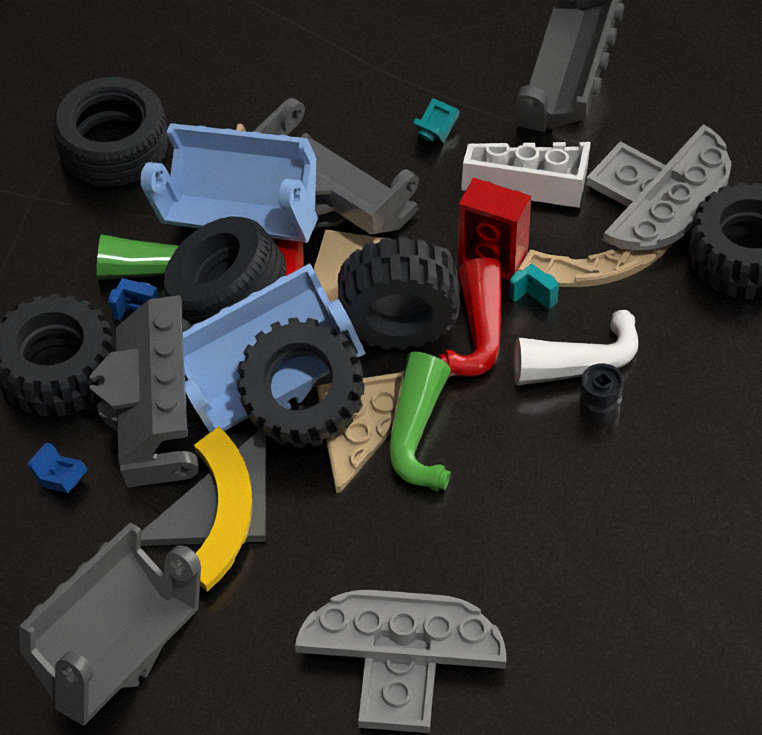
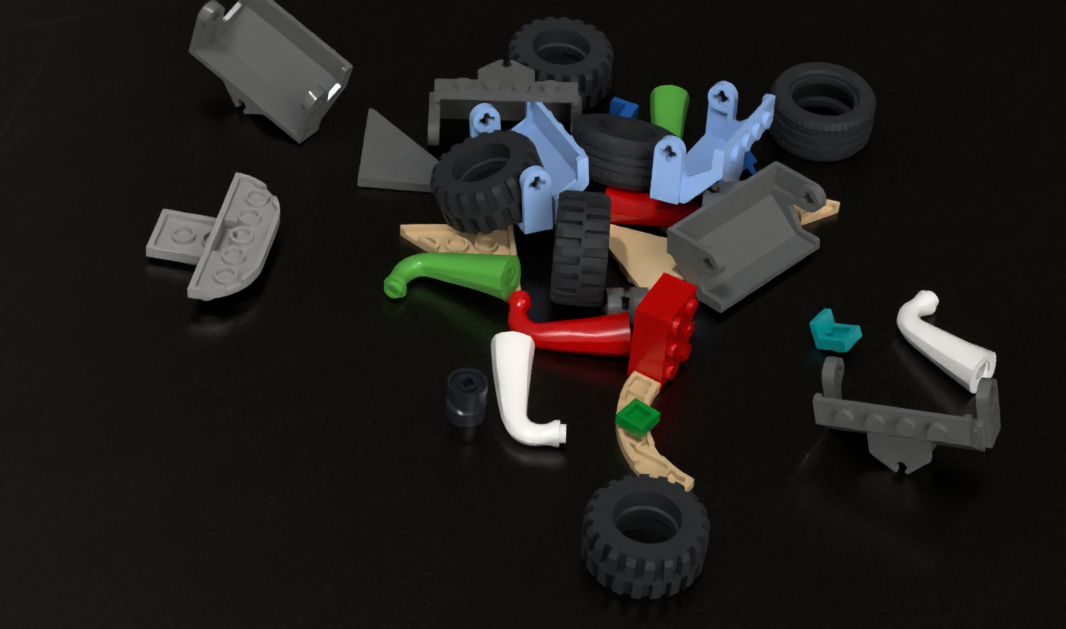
camera: 90 degrees right, 10 degrees down
blue bracket [27,443,88,493] -> none
yellow tile [194,426,252,592] -> none
white wedge [461,142,591,207] -> none
teal bracket [509,263,559,309] -> none
light grey plate [586,124,731,250] -> none
none -> green plate [615,398,661,439]
none -> white animal [897,290,996,393]

